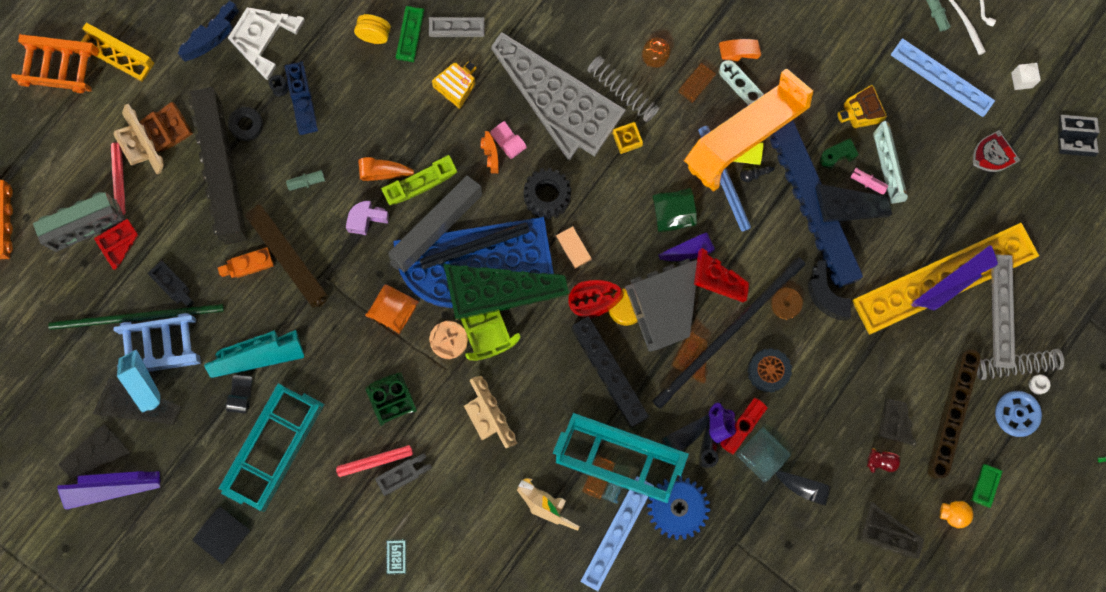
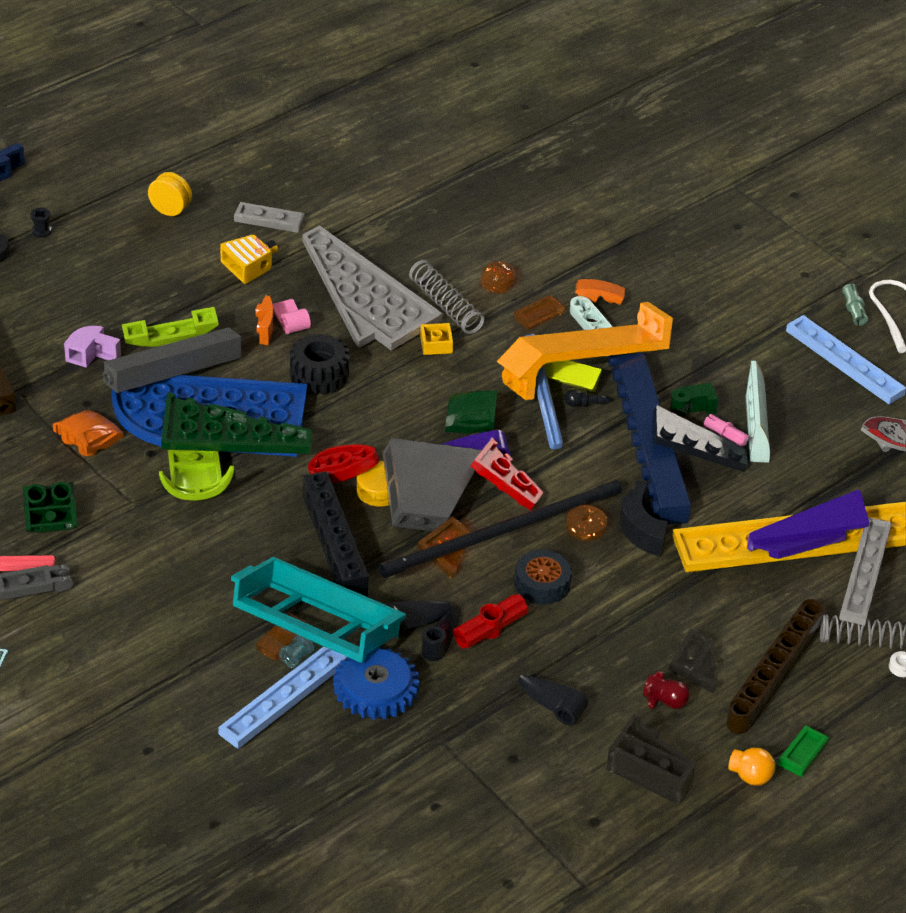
camera: 15 degrees right, 35 degrees down
white wing [228,7,305,80] -> none
dark blue slope [285,61,318,135] -> none
sand green axle [286,170,325,191] -> none
orange piece [358,157,414,181] -> none
green tile [396,6,424,62] -> none
black axle [420,222,529,269] -> none
light nougat tile [429,320,468,359] -> none
tan bracket [464,376,517,448] -> none
tan animal [517,478,580,531] -> none
light nougat tile [556,226,591,269] -> none
dark purple piece [709,403,736,443] -> none
clear light blue slope [736,427,791,482] -> none
torso [838,85,887,128] -> none
medium blue plate [995,391,1042,437] -> none

